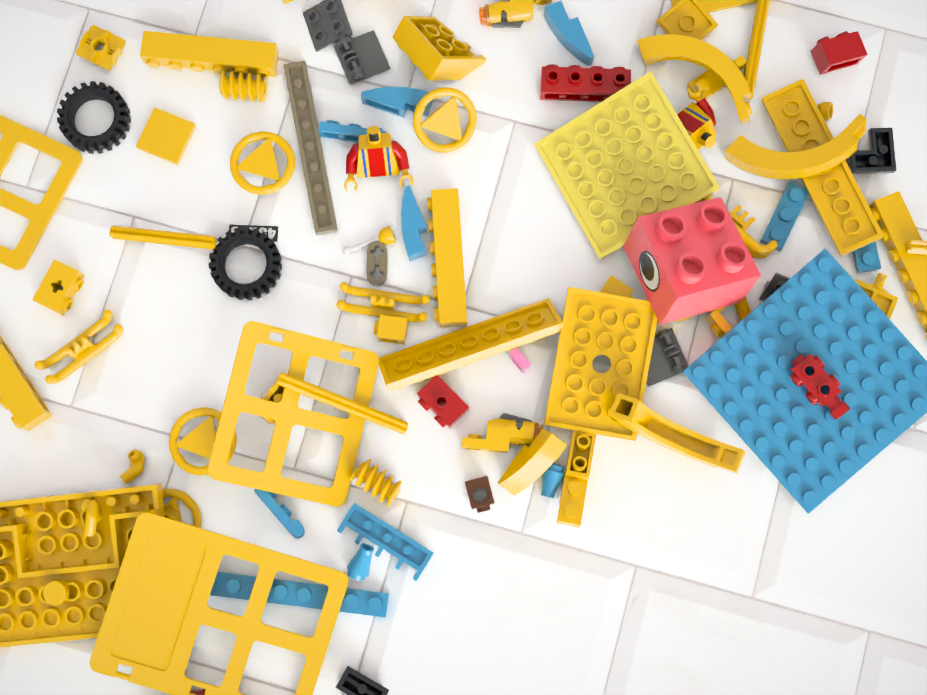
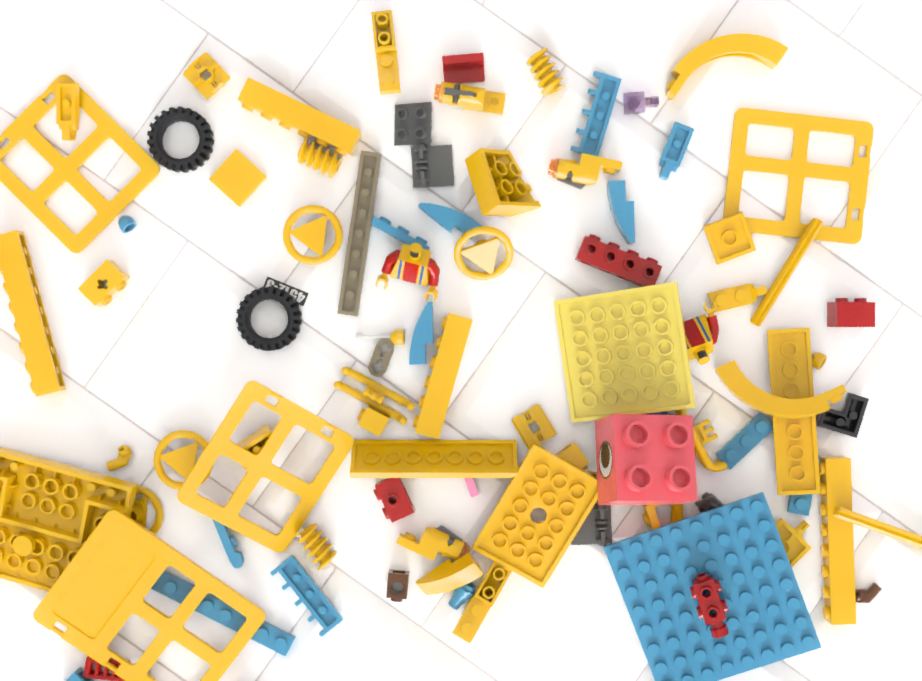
camera: 20 degrees right, 10 degrees up
yellow piece [34,310,124,384] -> none
yellow arm [81,499,99,536] -> none
yellow axle [109,225,217,250] -> none
yellow axle [276,372,408,434] -> none
dark azure cone [347,543,374,581] -> none
yellow arch [609,393,745,474] -> none
yellow arch [637,34,753,124] -> none
none -> dark azure hinge [118,215,137,233]
none -> yellow piece [511,404,557,450]

